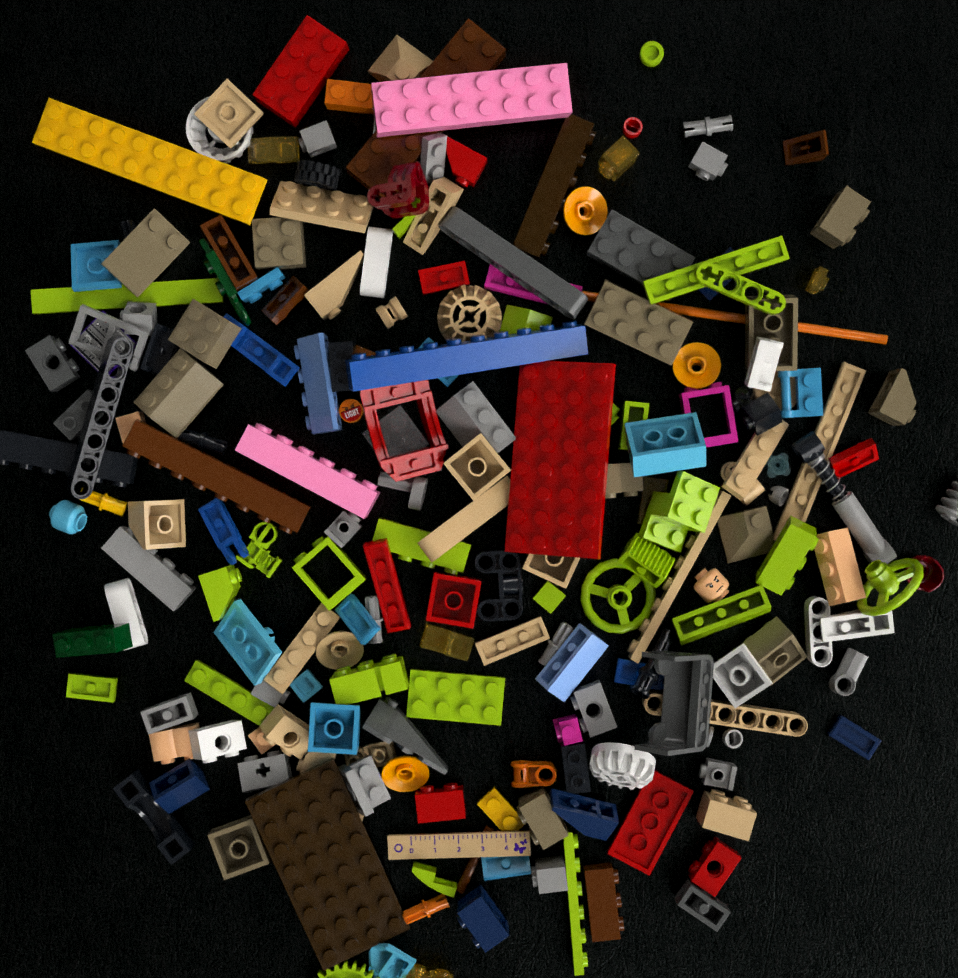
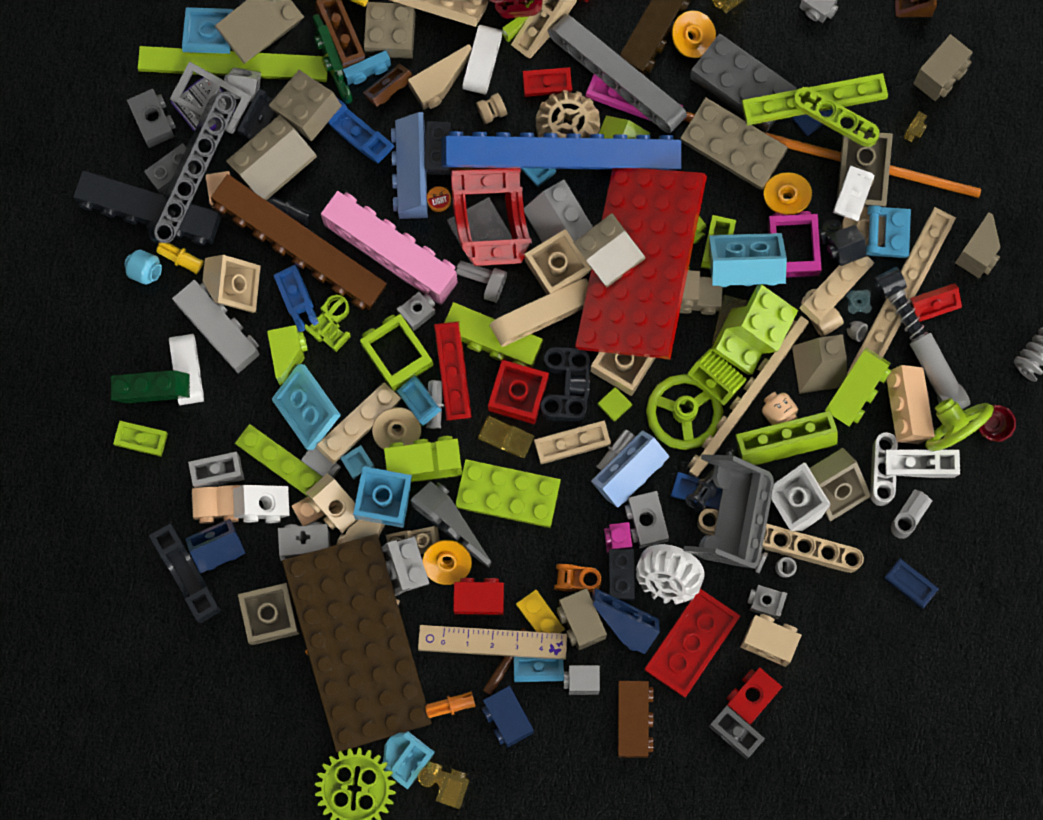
camera: 10 degrees right, 10 degrees down
lime slope [412,861,457,898] -> none
lime plate [563,827,588,976] -> none
none -> slope [573,213,646,287]

